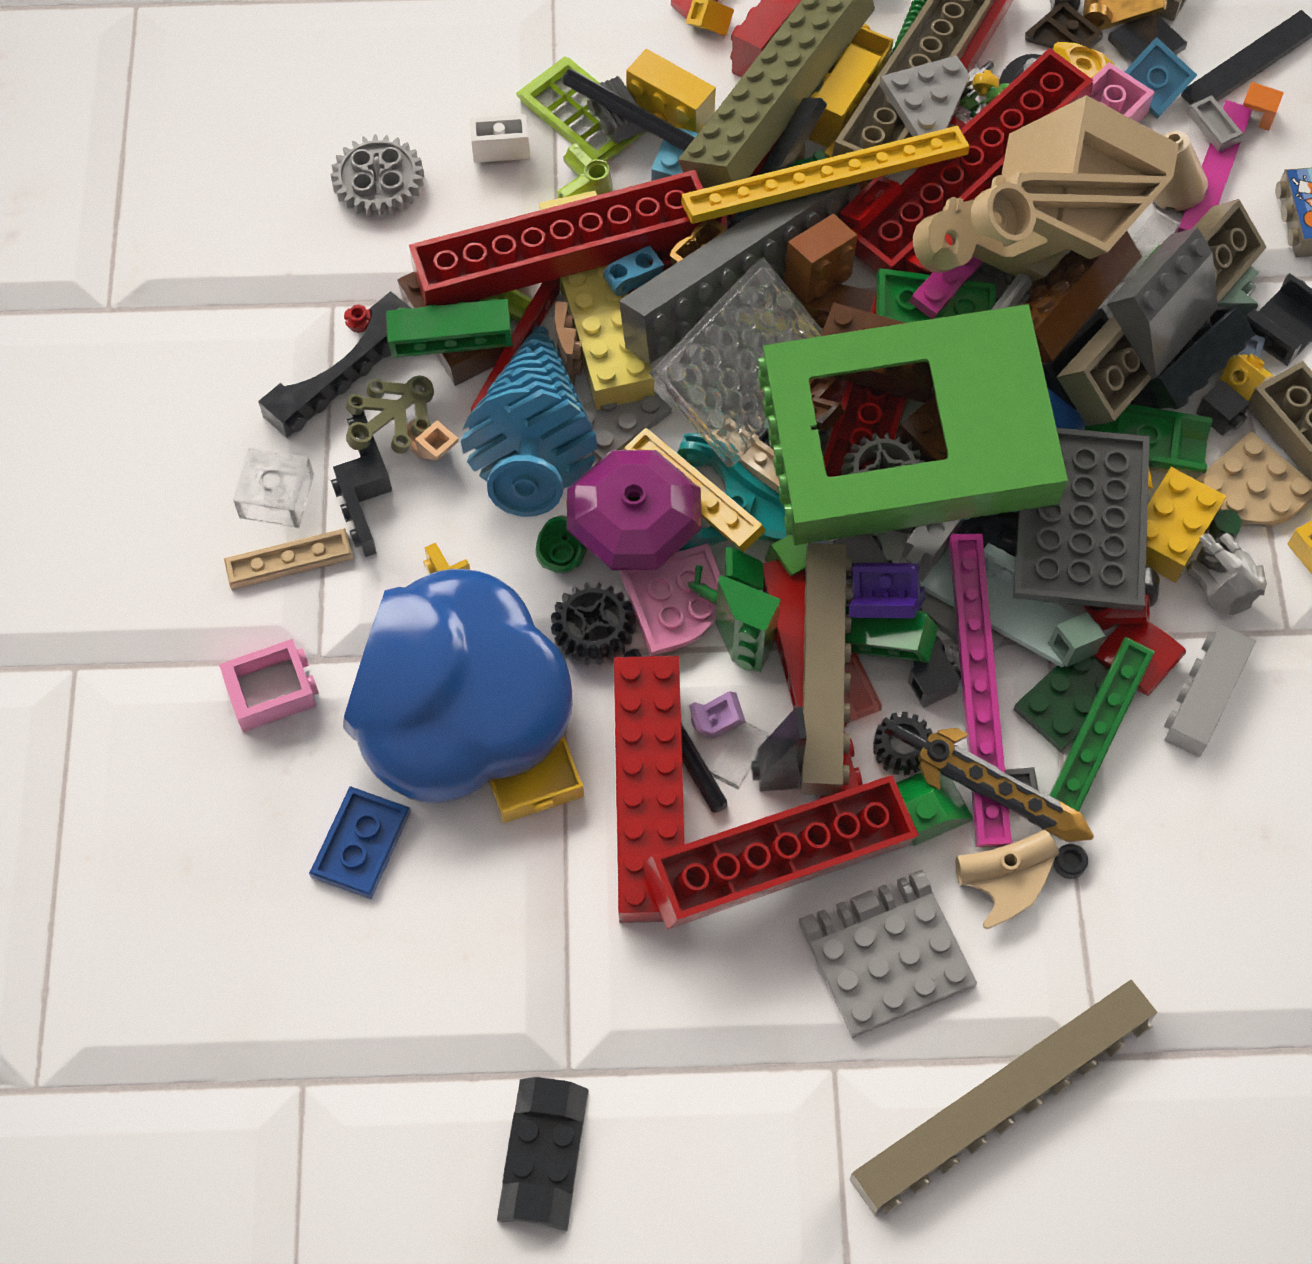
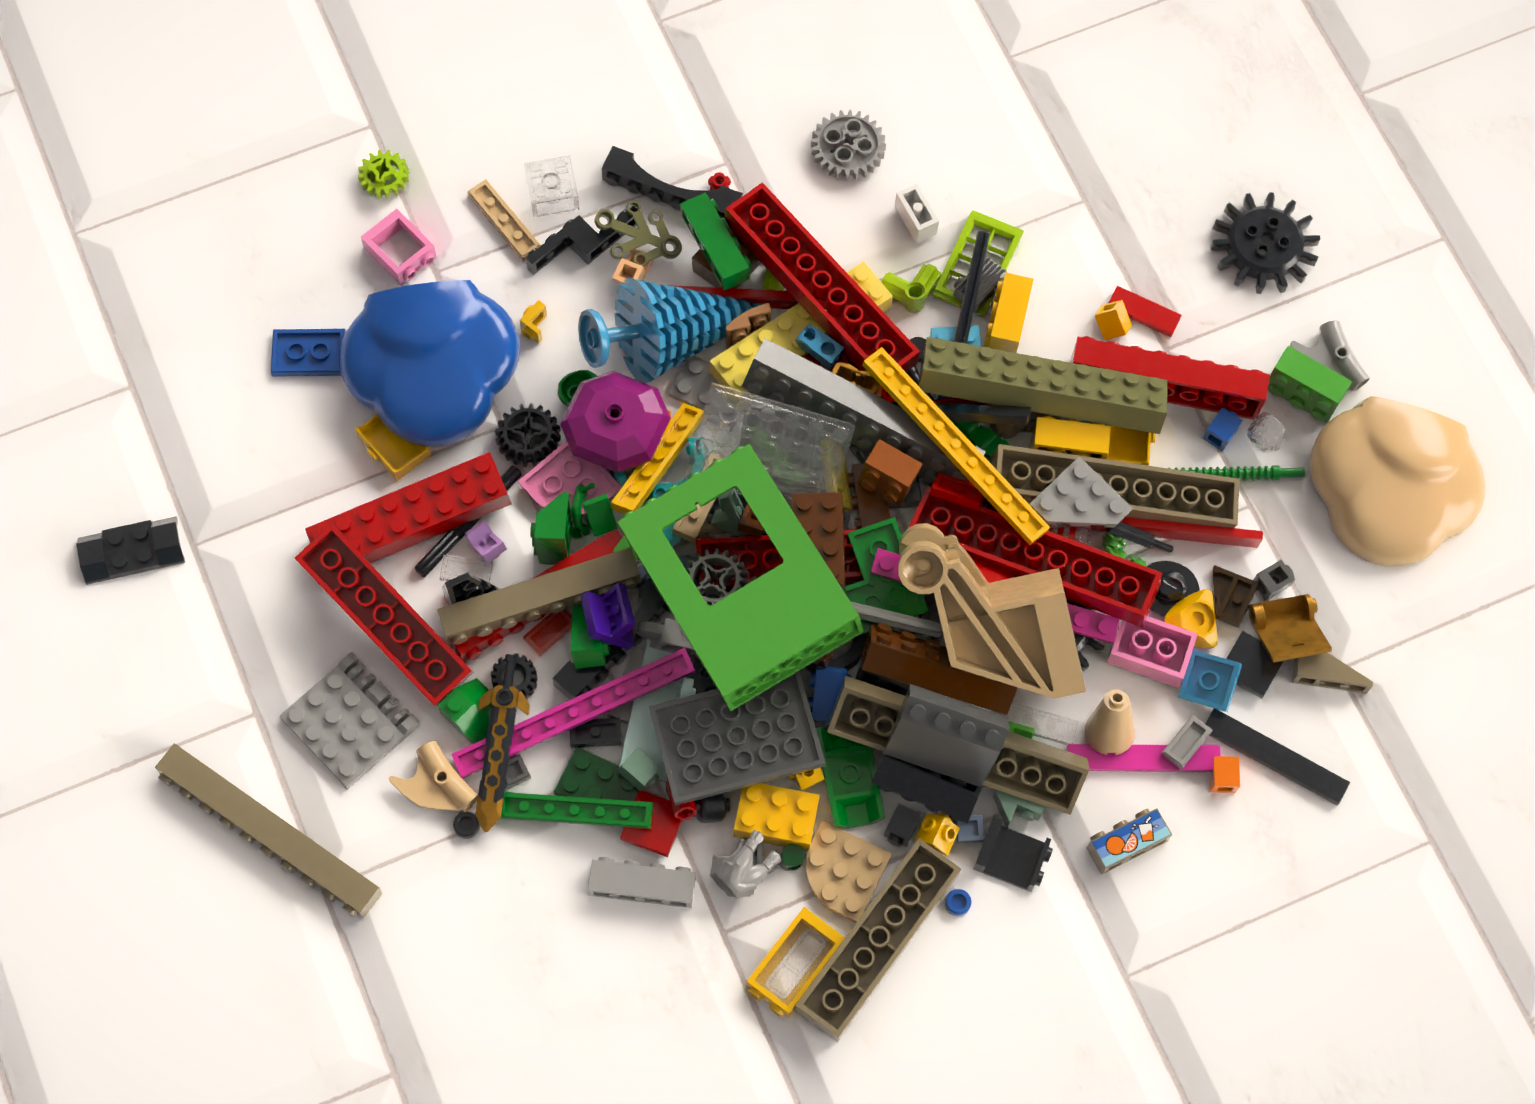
camera: 65 degrees right, 5 degrees up
yellow piece [972,70,999,97] -> none
none -> lime gear [358,150,410,199]
none -> black plate [570,718,622,748]

